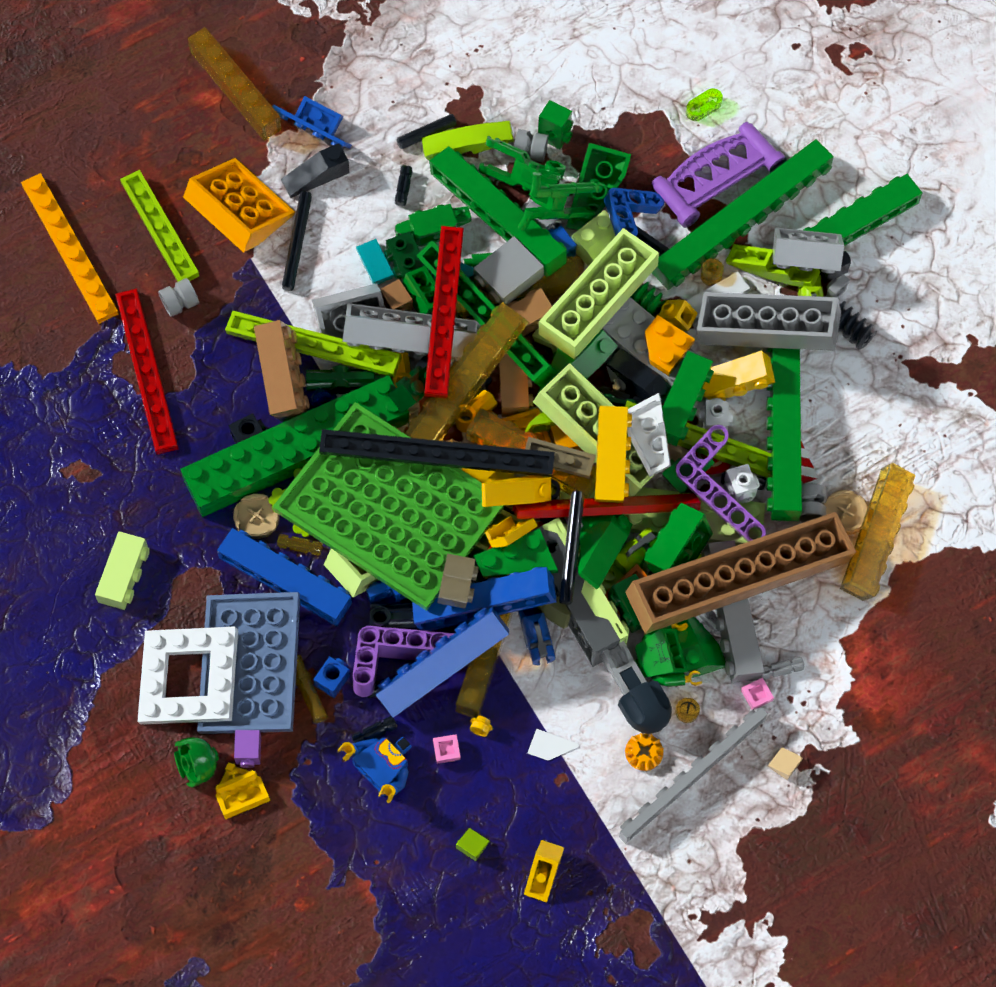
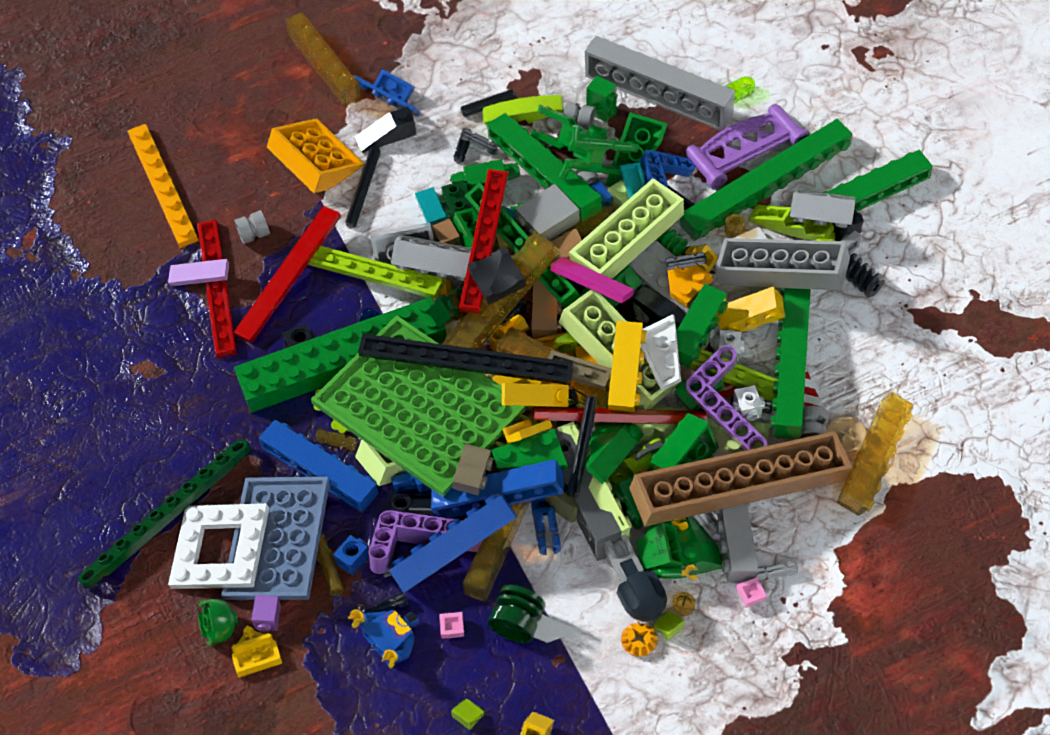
camera: 10 degrees right, 10 degrees down
yellowish green brick [95,531,150,610] -> none
lime plate [120,170,199,282] -> none
tan tile [233,493,280,539] -> none
medium nougat brick [254,320,310,422] -> none
dark green piece [306,365,375,394] -> none
yellow plate [470,716,493,737] -> none
light grey plate [619,707,768,844] -> none
tan slope [768,747,803,780] -> none
none -> dark green plate [78,439,251,589]
none -> lavender tile [168,259,230,286]
none -> red tile [233,206,342,344]
none -> black axle [461,128,498,154]
none -> black brick [468,246,526,305]
none -> dark green wheel [488,585,546,643]
none -> dark pink tile [551,257,634,303]
none -> light grey brick [585,36,735,131]
none -> teal tile [619,162,646,199]
none -> lime slope [652,610,685,641]
none -> black axle [665,252,706,270]

